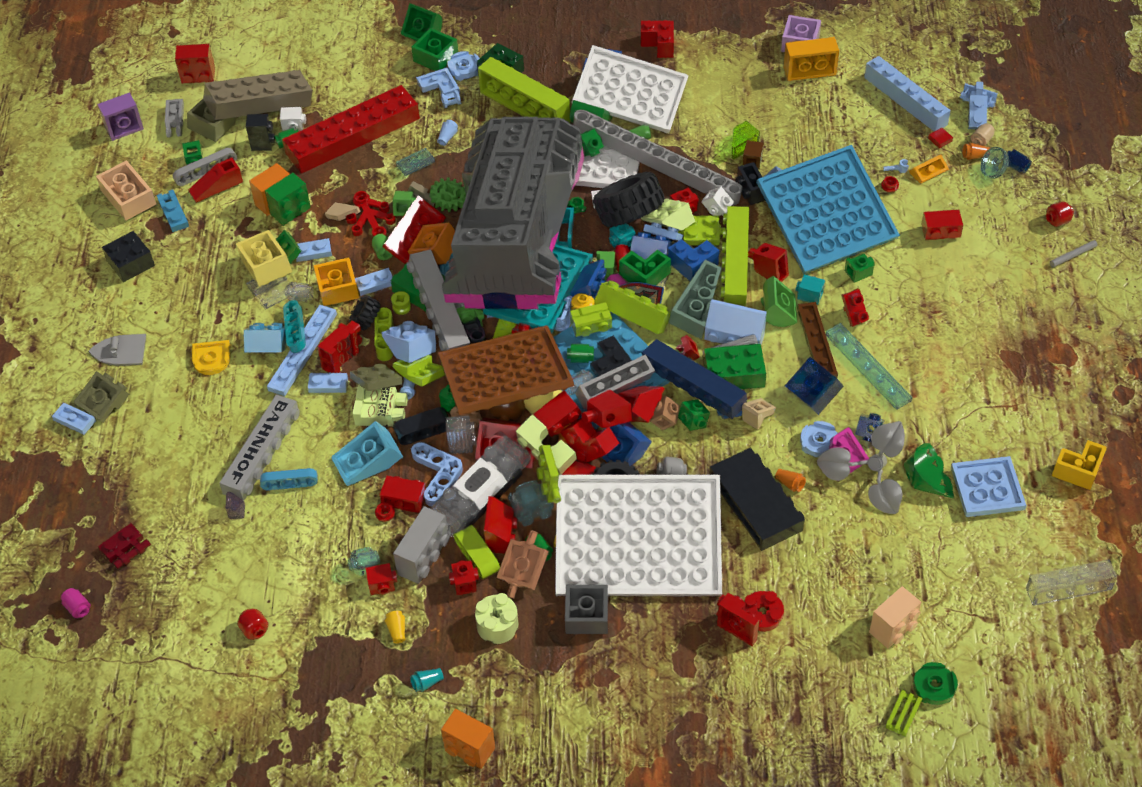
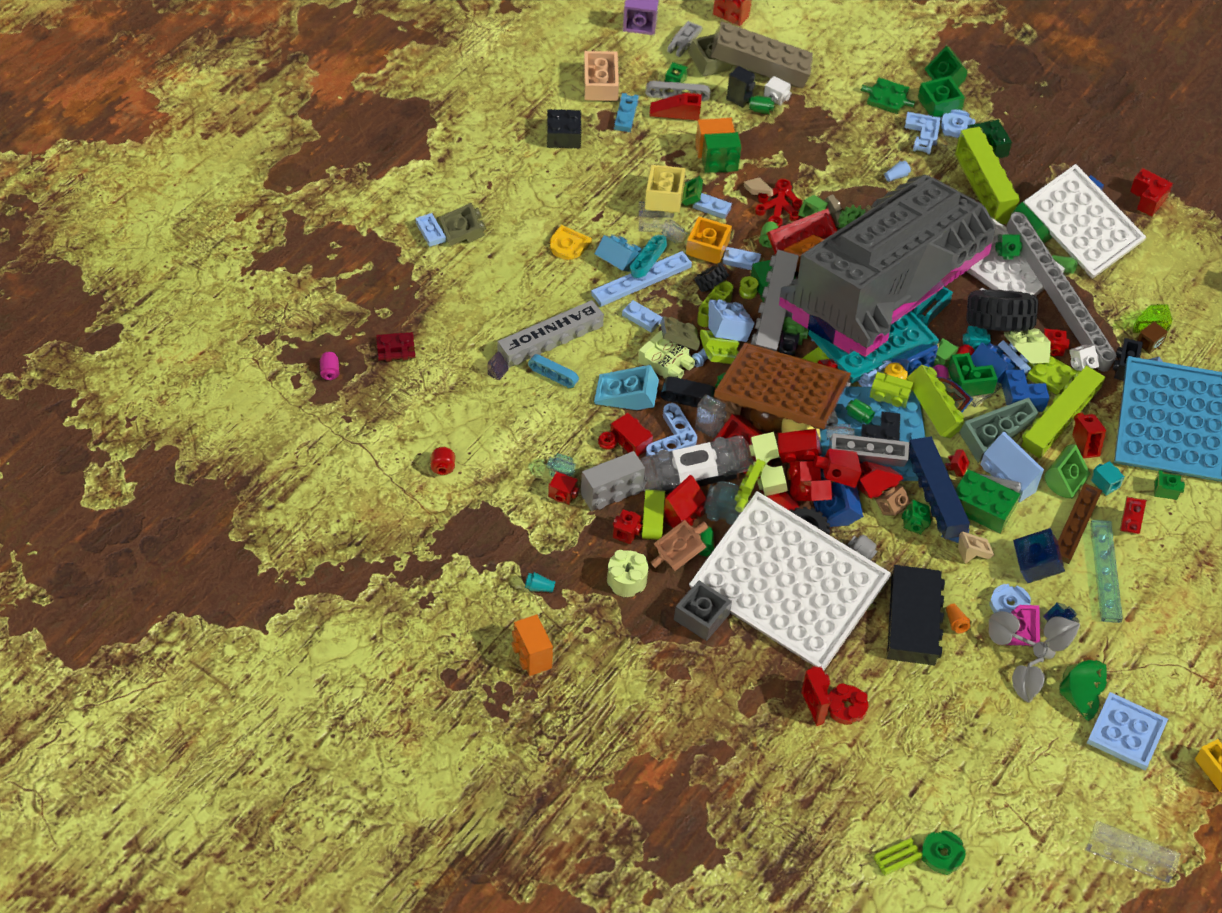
camera: 30 degrees right, 0 degrees up
light grey shield [89,334,146,366] -> none
red brick [282,85,420,174] -> none
red hips [317,321,362,373] -> none
yellow cone [385,611,405,644] -> none
clear light blue plate [396,148,435,176] -> none
green plate [567,197,586,214] -> none
light nougat brick [869,586,922,648] -> none
none -> green plate [861,77,916,114]

